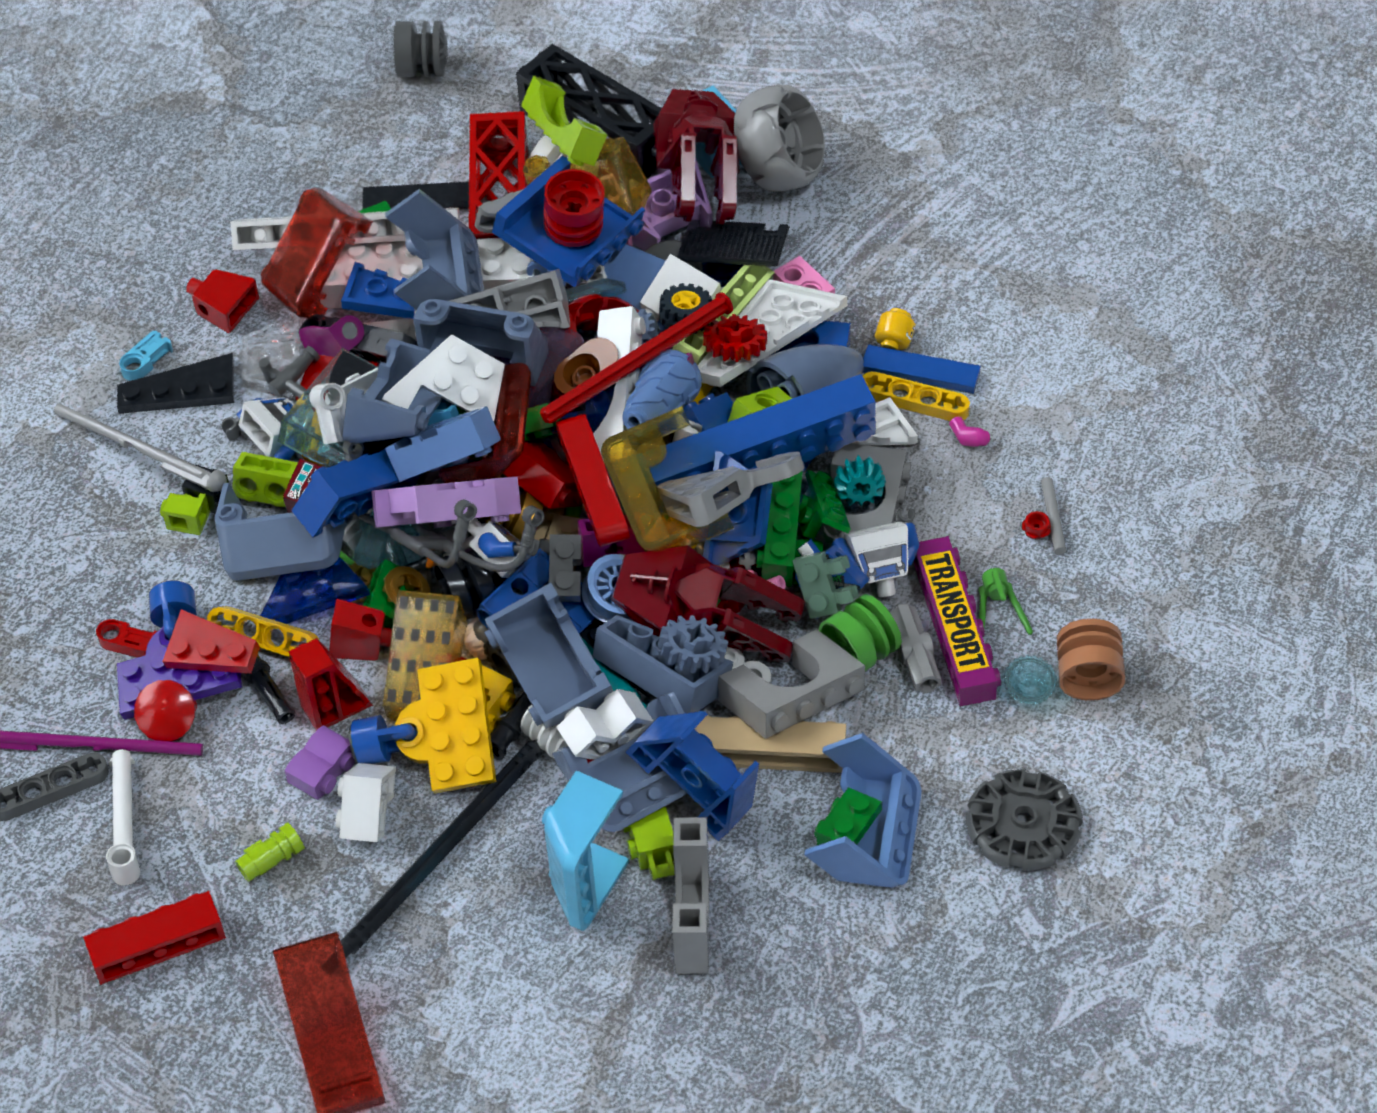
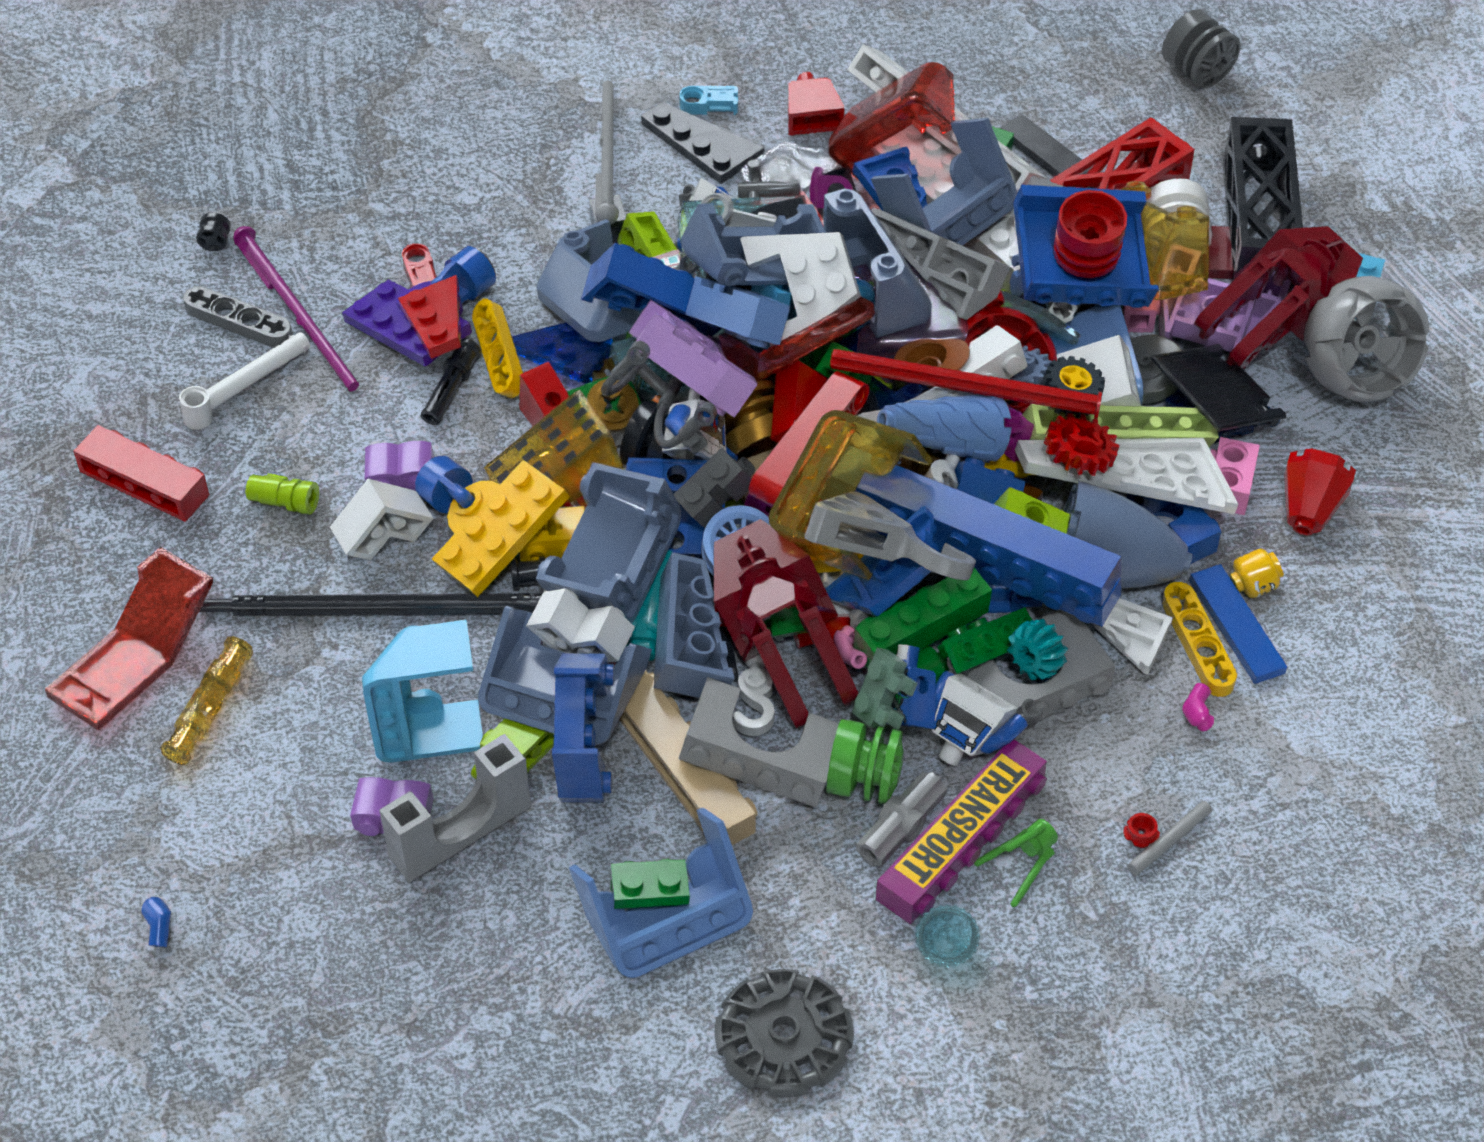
camera: 50 degrees right, 0 degrees up
red dish [134,680,197,742] -> none
lime brick [160,493,210,535] -> none
red wedge [288,638,373,731] -> none
lime arch [521,76,607,166] -> none
sand blue gear [658,615,728,674] -> none
nougat wheel [1057,618,1125,701] -> none
none -> clear yellow piece [160,636,253,765]
none -> medium lavender brick [350,777,434,836]
none -> red cone [1284,448,1356,536]

